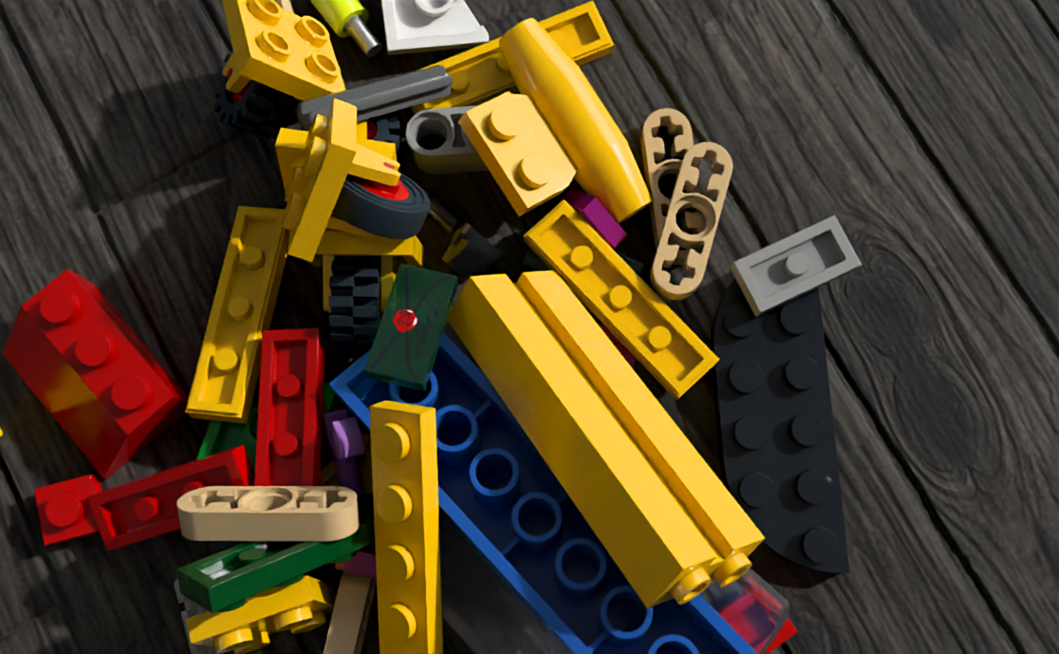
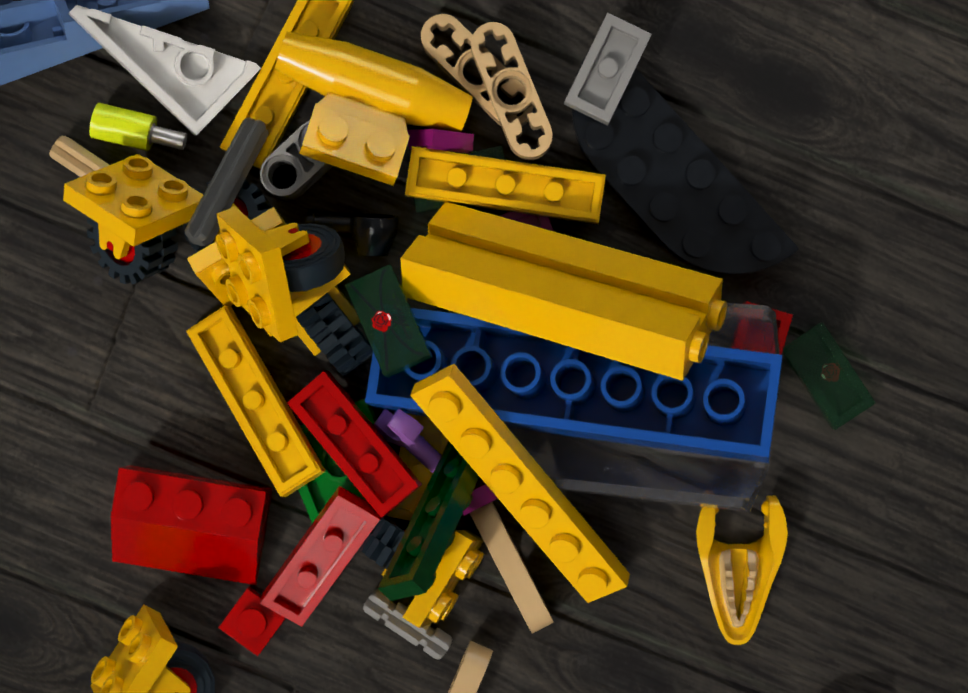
camera: 35 degrees left, 10 degrees up
tan beam [177,486,360,542] -> none

